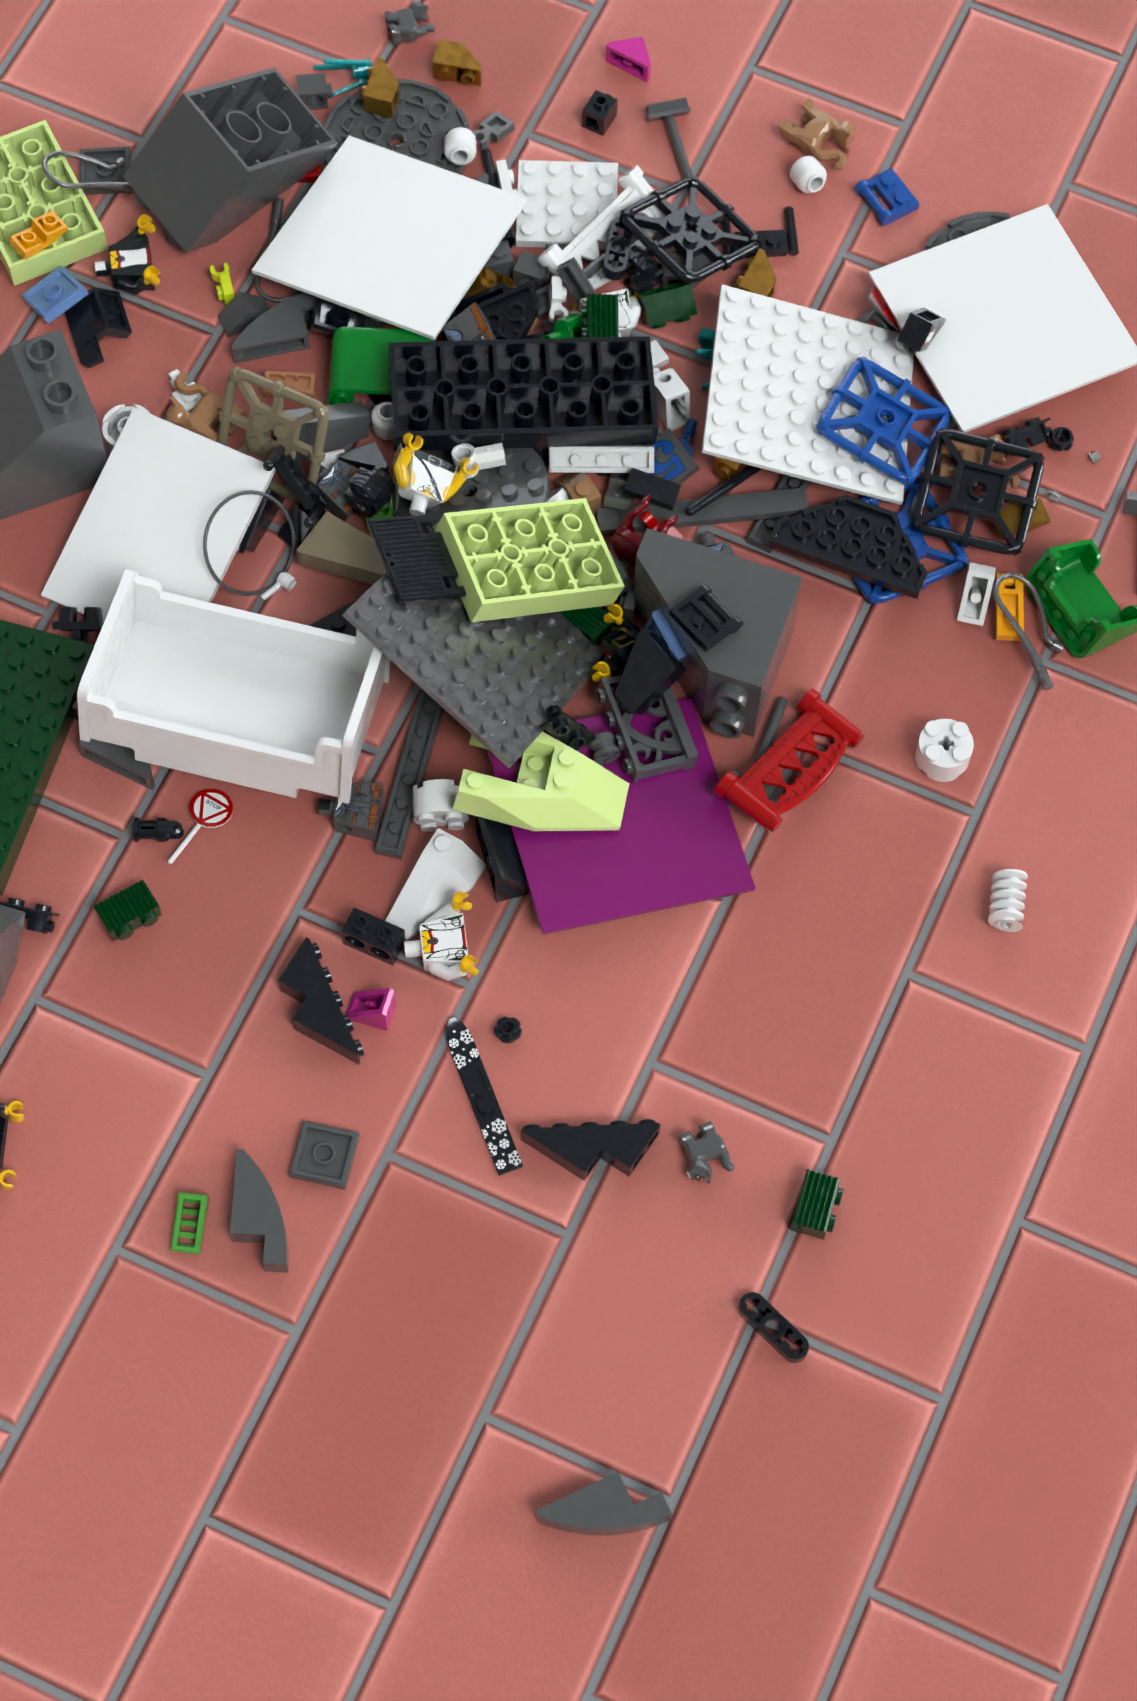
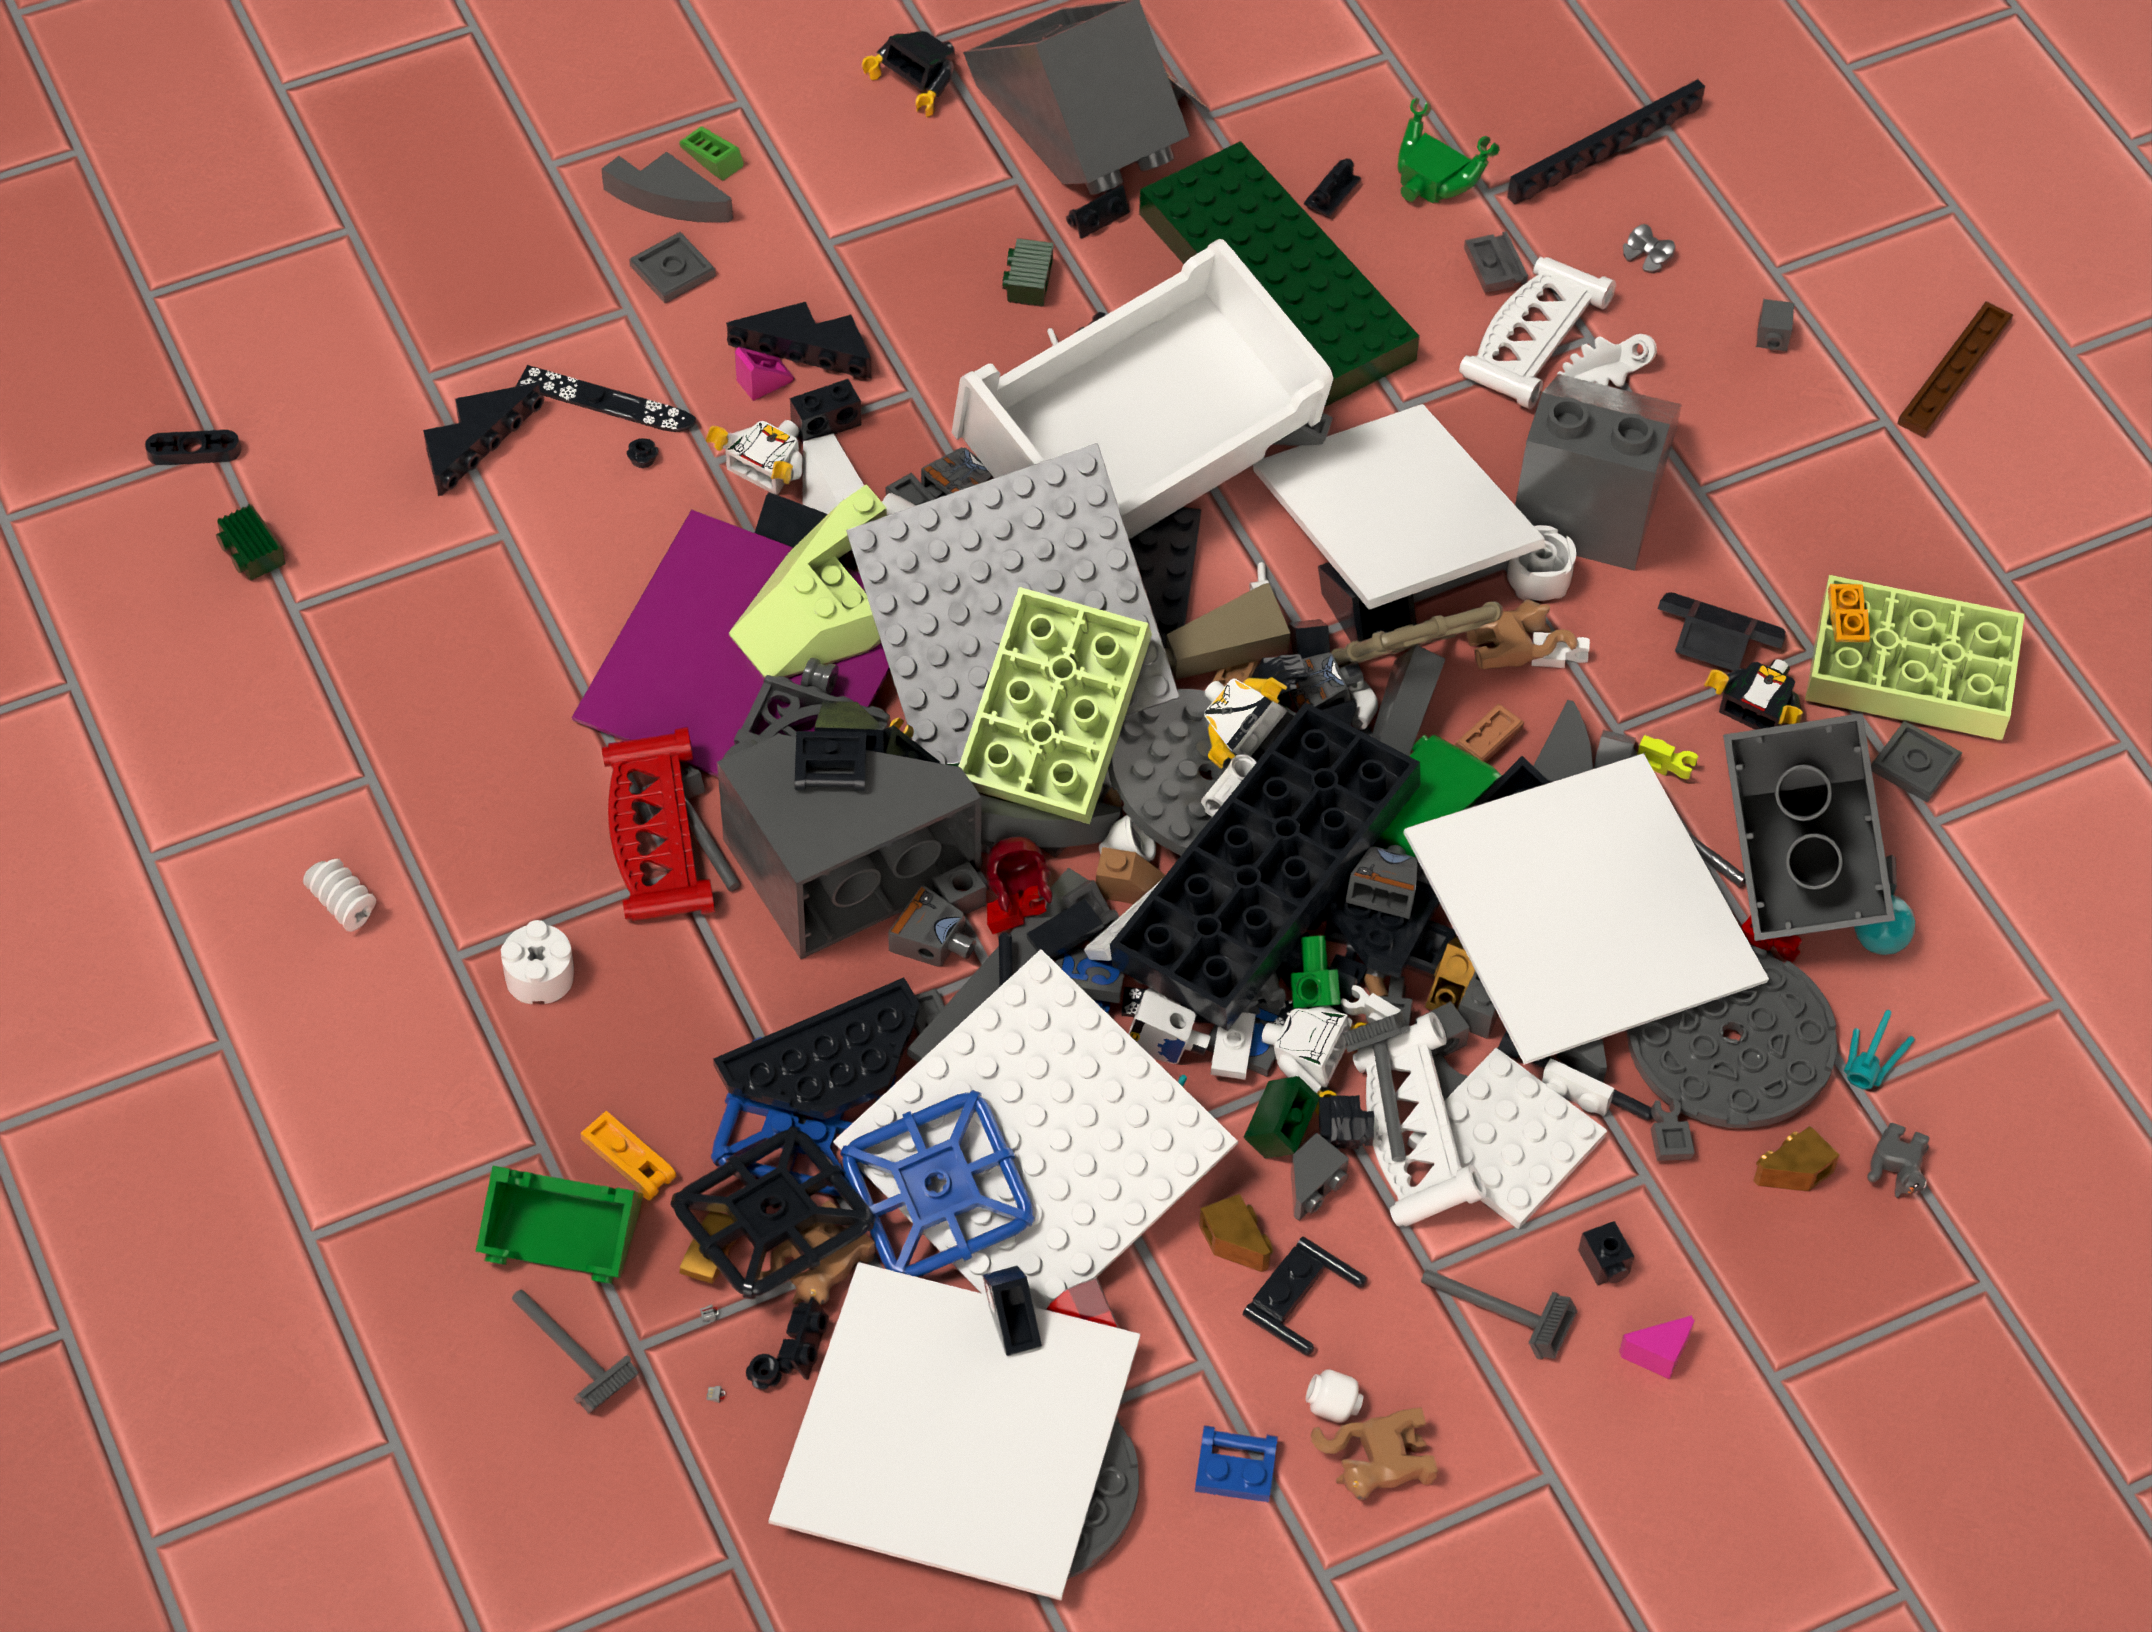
camera: 130 degrees right, 10 degrees down
medium blue tile [21,265,89,324] -> none
flat silver piece [42,151,134,193] -> none
black hips [53,607,104,643] -> none
dark grey piece [203,490,296,596] -> none
black plate [263,445,326,528] -> none
dark grey brick [296,73,332,110] -> none
pearl gold slope [360,57,400,118] -> none
black window [366,514,466,603] -> none
white head [444,127,477,165] -> none
dark grey slope [535,1472,672,1536] -> none
black hinge [541,705,596,751] -> none
dark green brick [581,293,619,338] -> none
black beam [602,217,633,280] -> none
black plate [619,175,762,285] -> none
dark grey animal [678,1121,734,1184] -> none
white slope [957,562,996,626] -> none
flat silver piece [993,572,1064,691] -> none

